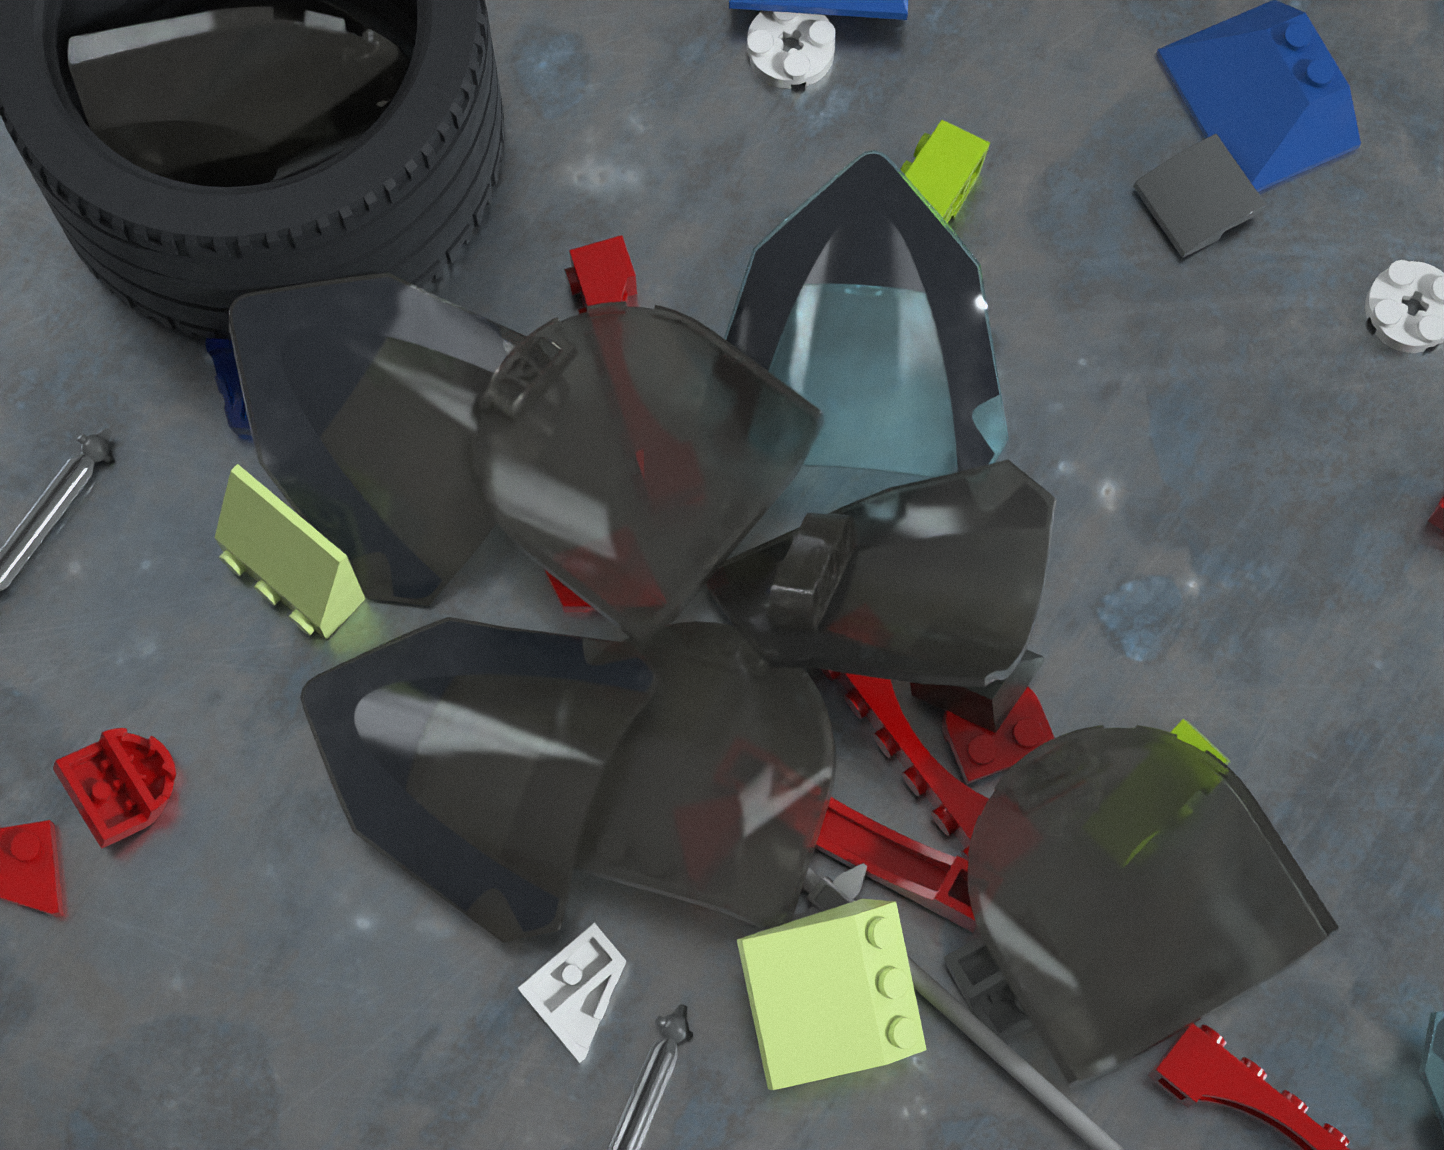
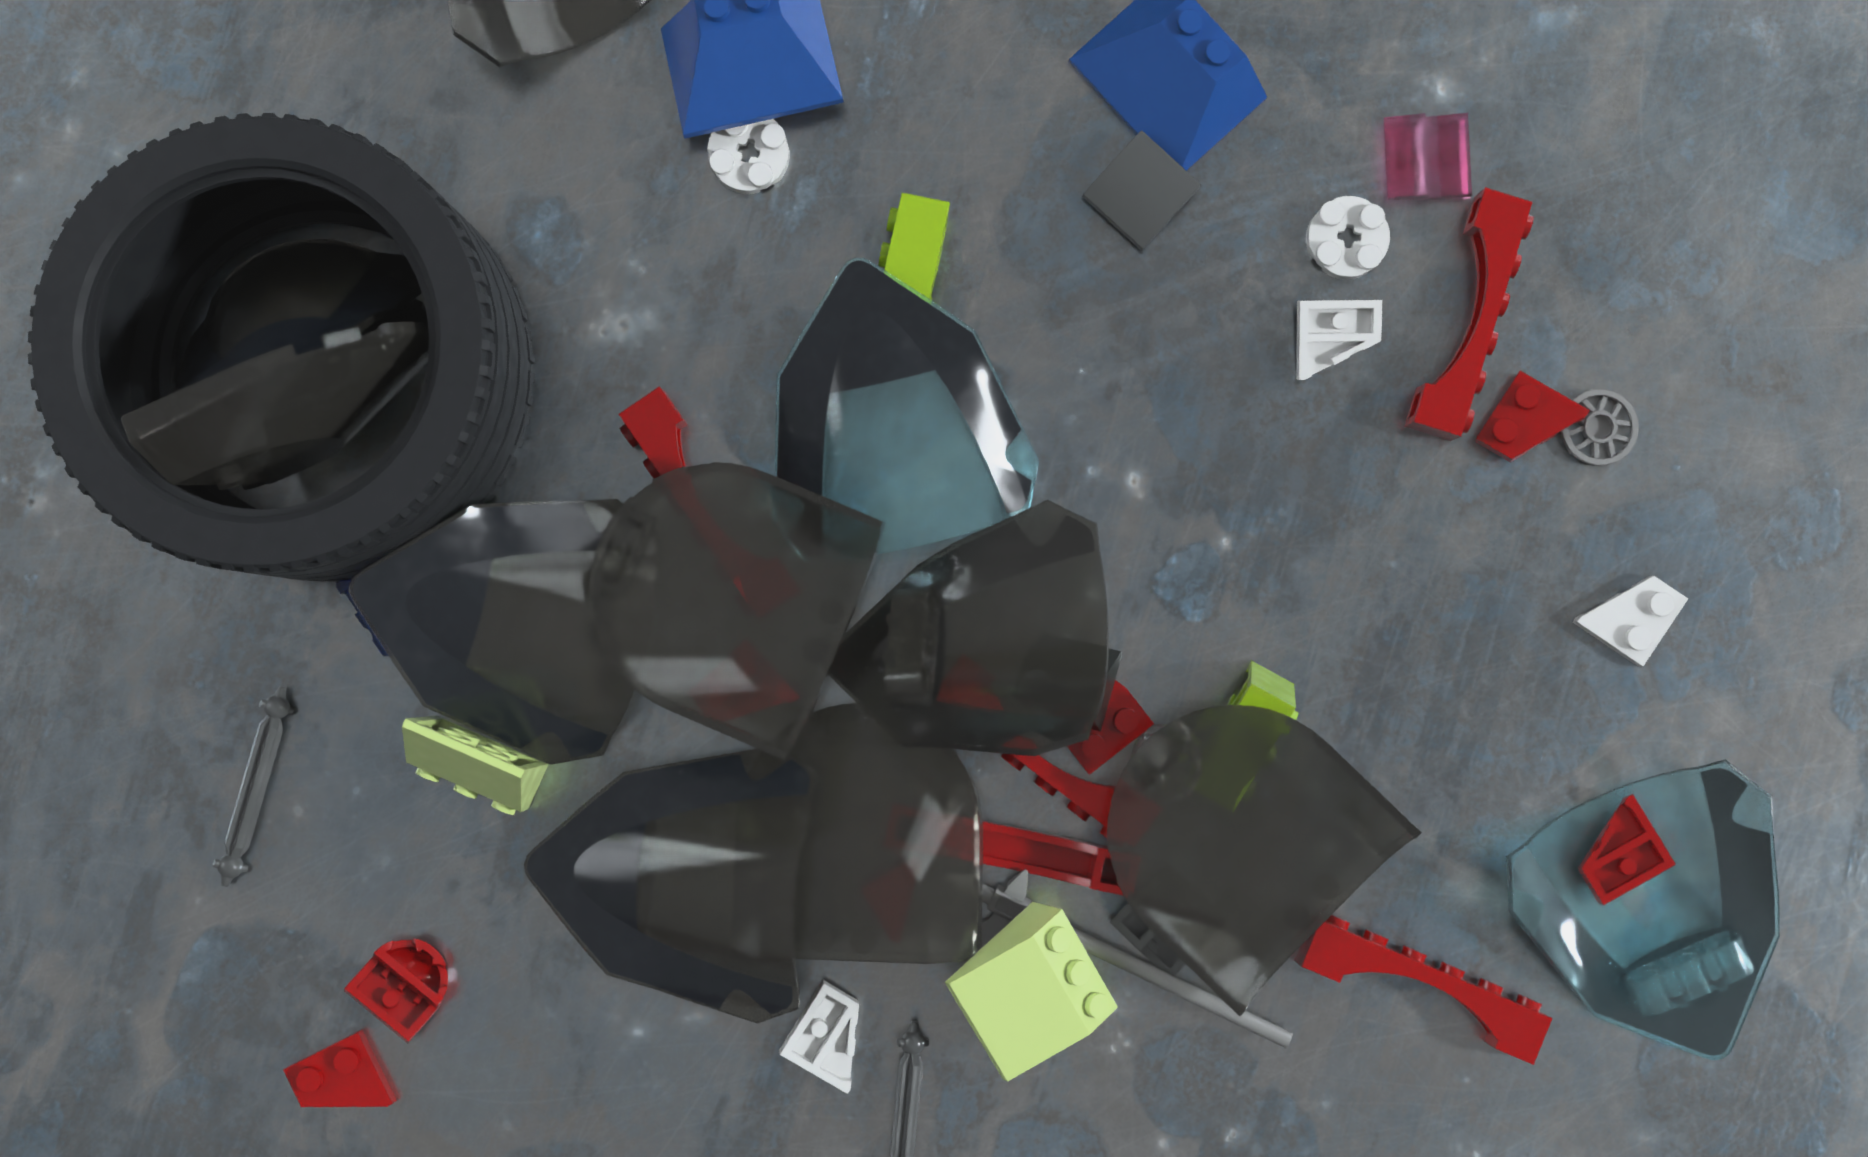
camera: 20 degrees left, 15 degrees up
none -> white wing [1296,300,1382,380]

